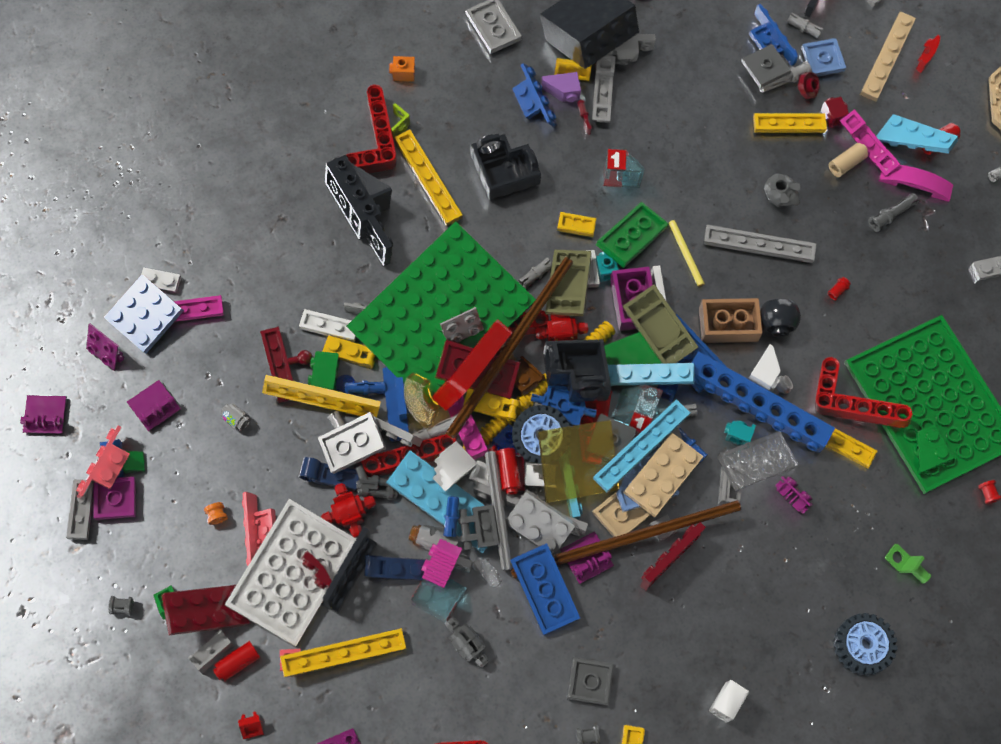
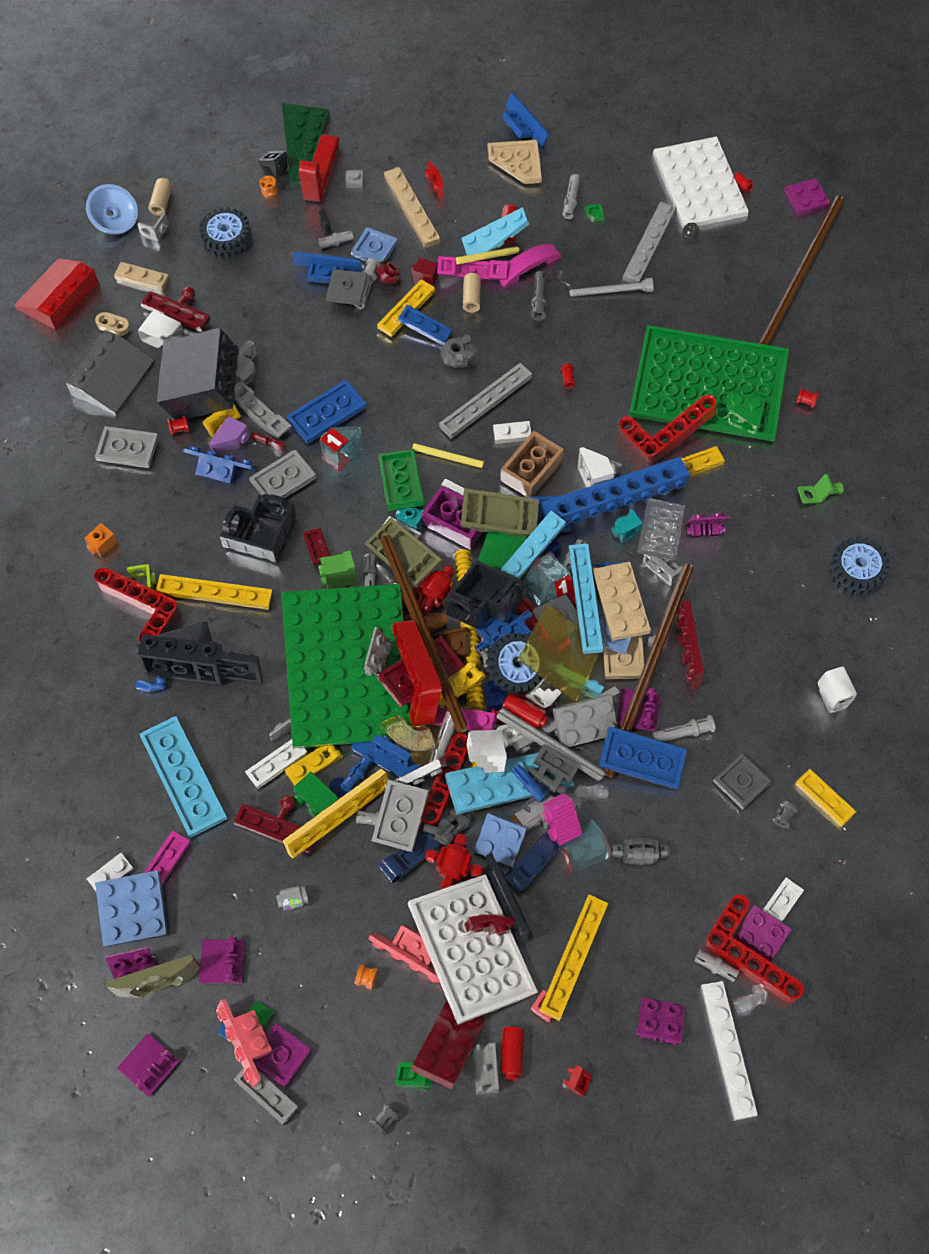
camera: 45 degrees left, 5 degrees down
yellow plate [557,212,597,237] -> none
black wheel [760,299,801,337] -> none
none -> olive slope [106,955,200,998]
none -> blue arm [136,676,166,692]
none -> medium azure plate [139,716,227,838]
none -> red bush [167,416,189,435]
none -> light grey plate [249,450,316,505]
none -> blue plate [286,380,367,445]
none -> dark red plate [303,527,330,567]
none -> bright green hips [318,550,358,589]
none -> blue tile [398,305,453,345]
none -> dark orange cone [423,614,447,632]
none -> light yellow bar [456,247,519,264]
none -> medium blue plate [474,812,528,867]
none -> white plate [493,421,531,444]
none -> light grey piece [569,278,653,297]
none -> light grey pin [653,714,716,742]

